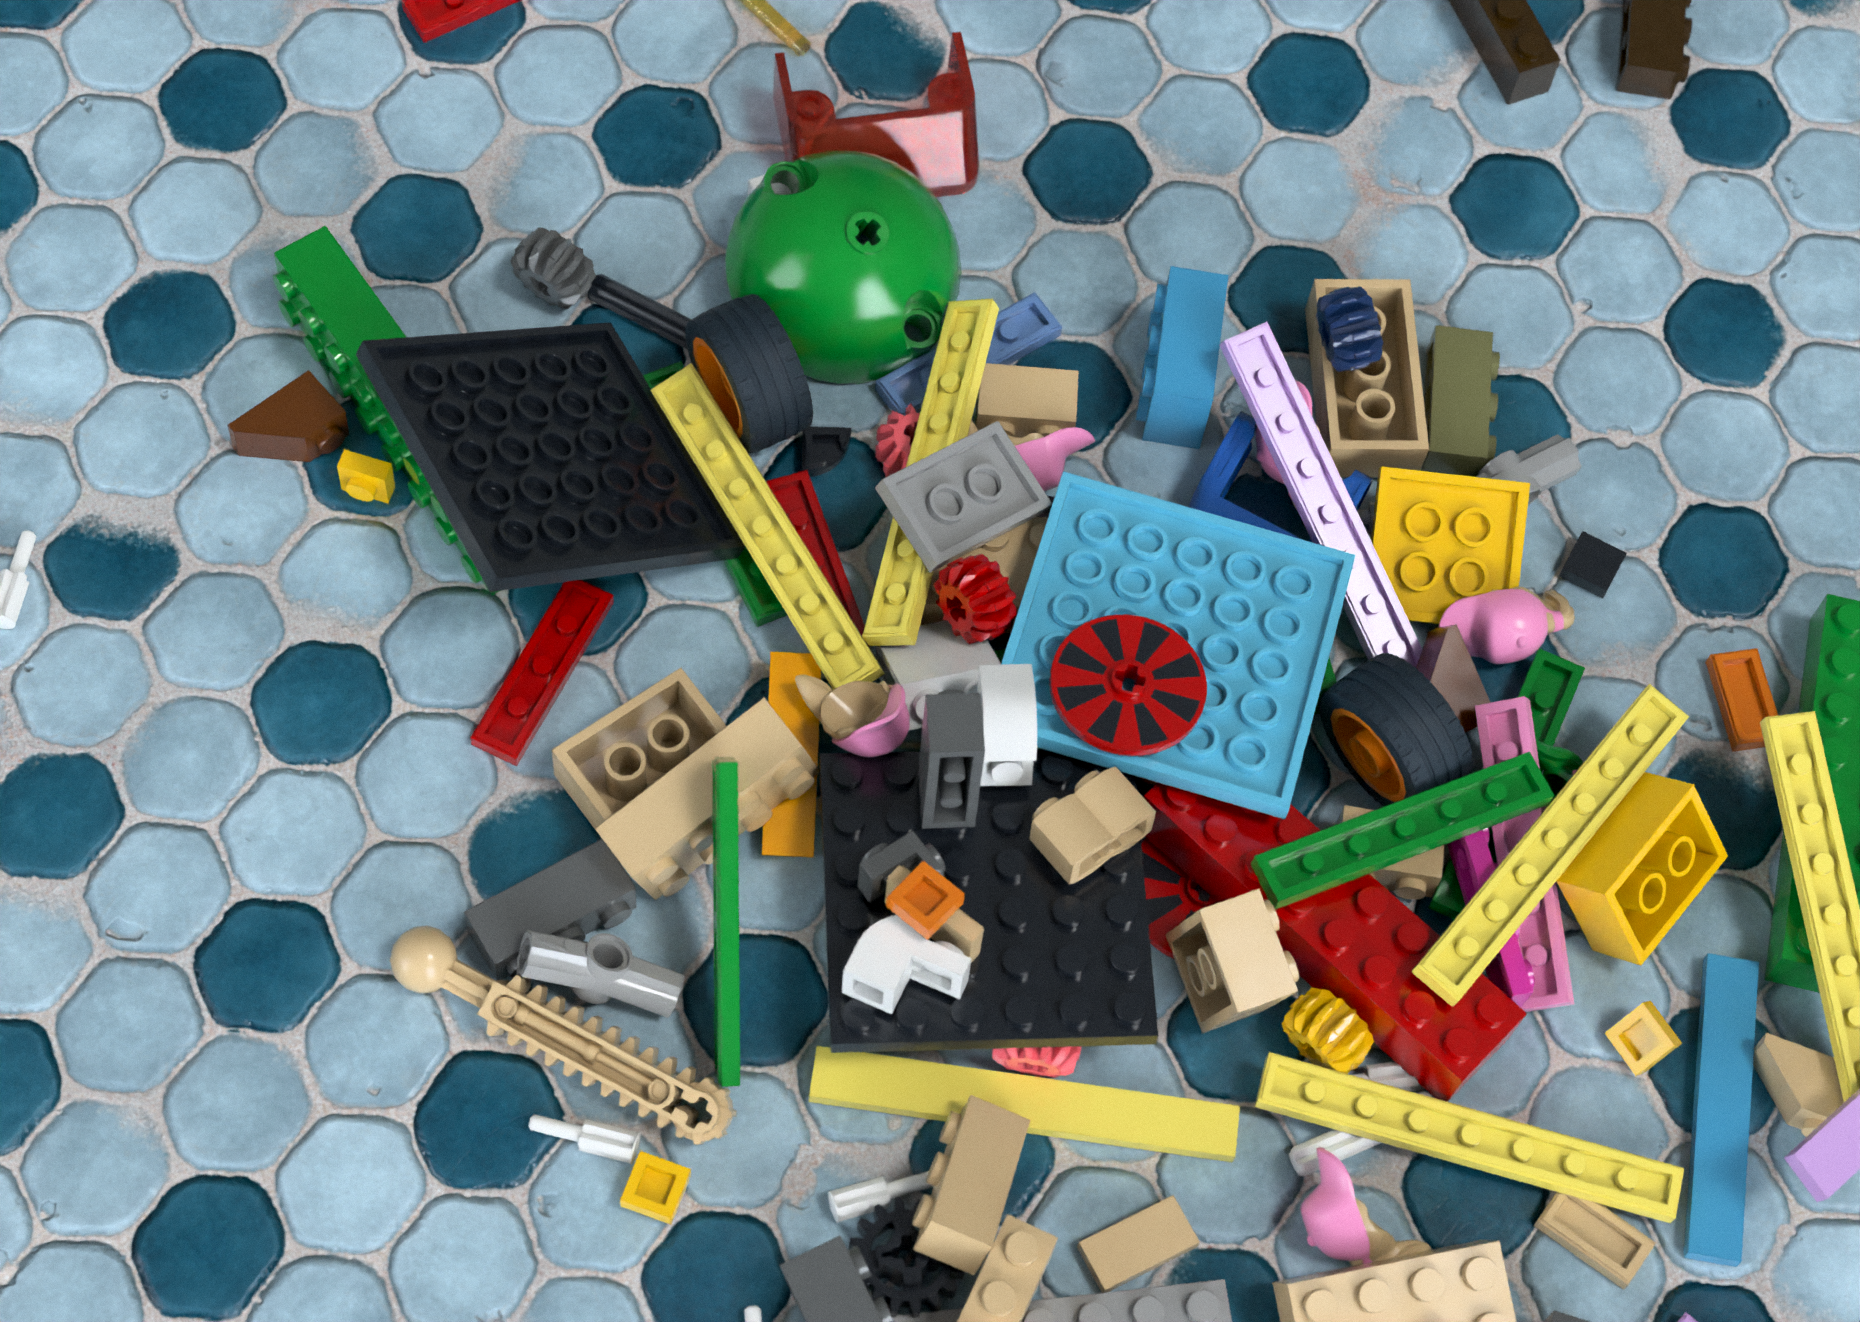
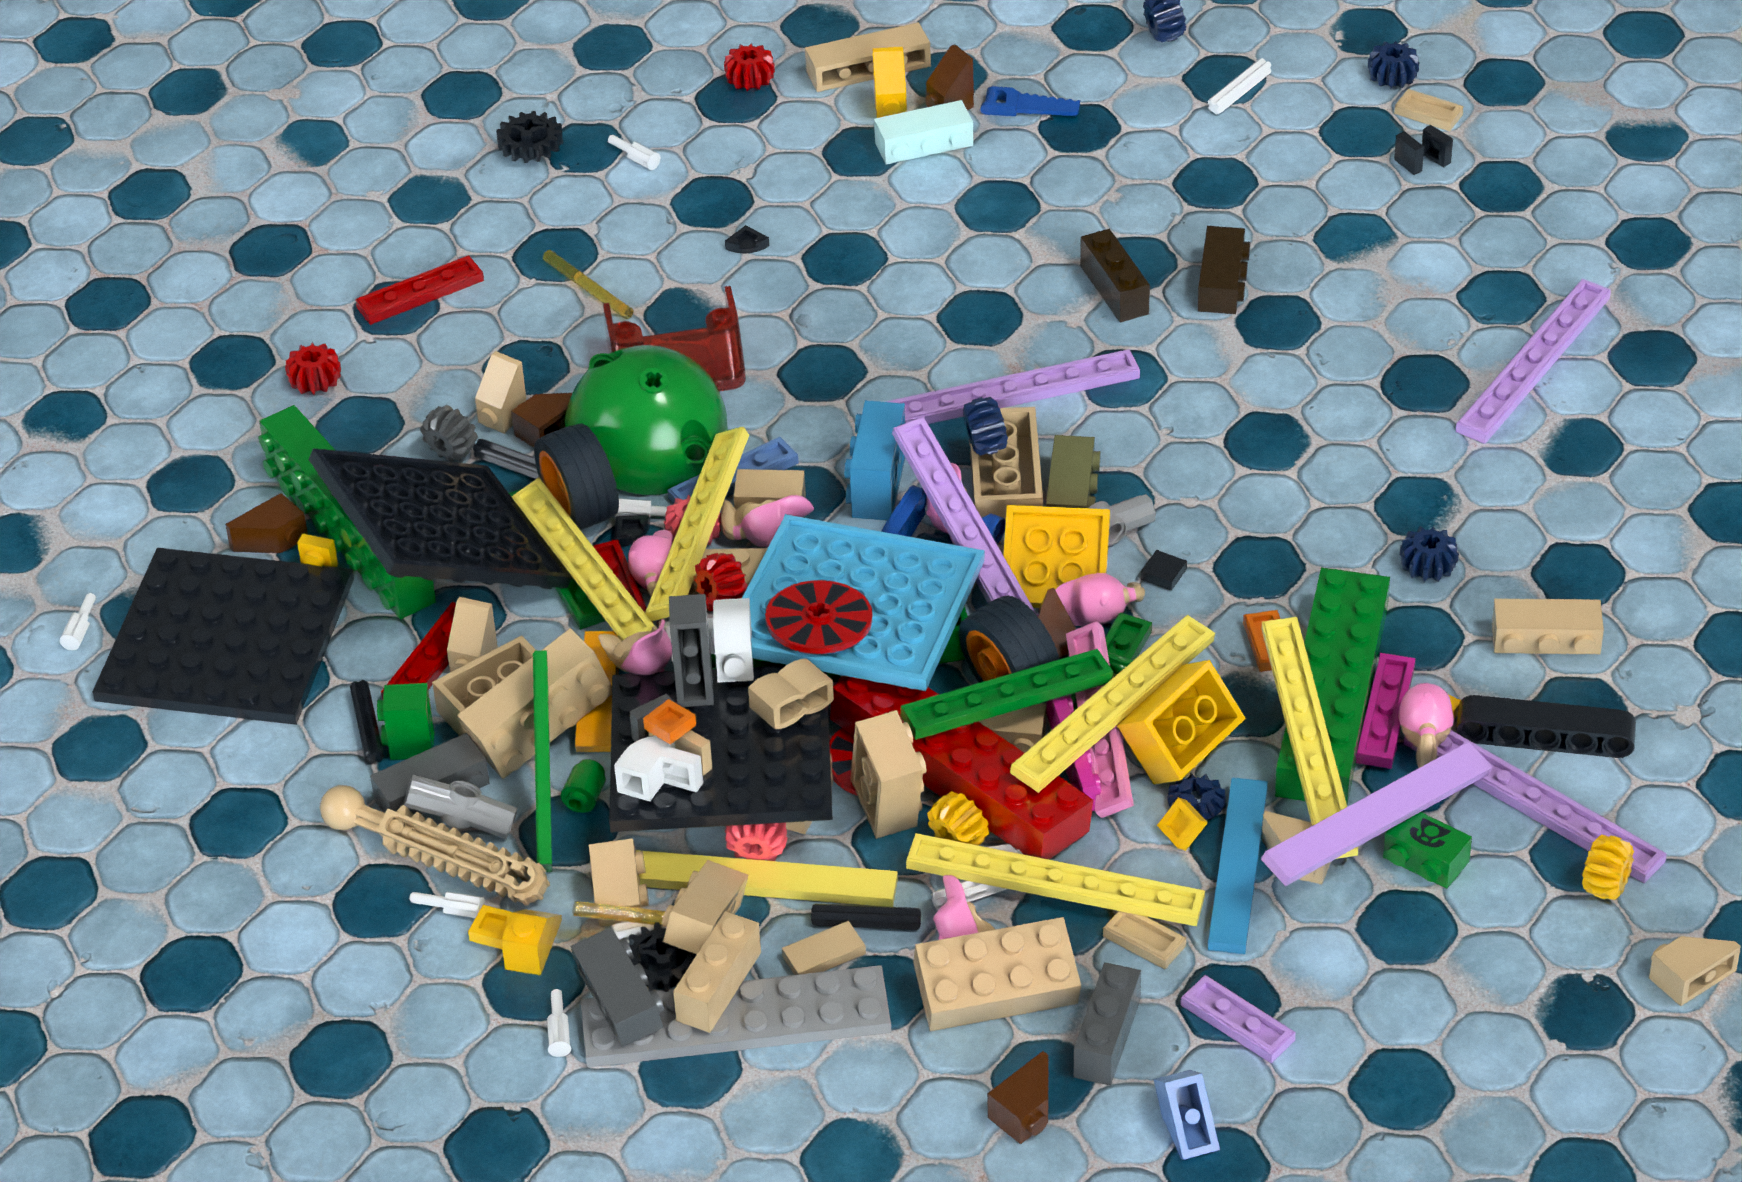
camera: 10 degrees right, 20 degrees down
light grey plate [875,421,1052,573] -> none
none -> black plate [92,548,354,725]
none -> red gear [285,342,341,395]
none -> black axle [350,680,384,764]
none -> green brick [377,683,435,760]
none -> tan slope [447,597,498,672]
none -> tan slope [475,351,526,434]
none -> yellow slope [501,909,562,975]
none -> reddish brown slope [511,392,573,448]
none -> green brick [561,759,606,813]
none -> clear yellow bar [572,901,665,926]
none -> tan brick [589,838,649,927]
none -> white axle [615,498,667,518]
none -> bright pink hair [628,530,673,596]
none -> black axle [811,903,921,930]
none -> lavender tile [886,349,1140,424]
none -> dark blue gear [1167,773,1226,820]

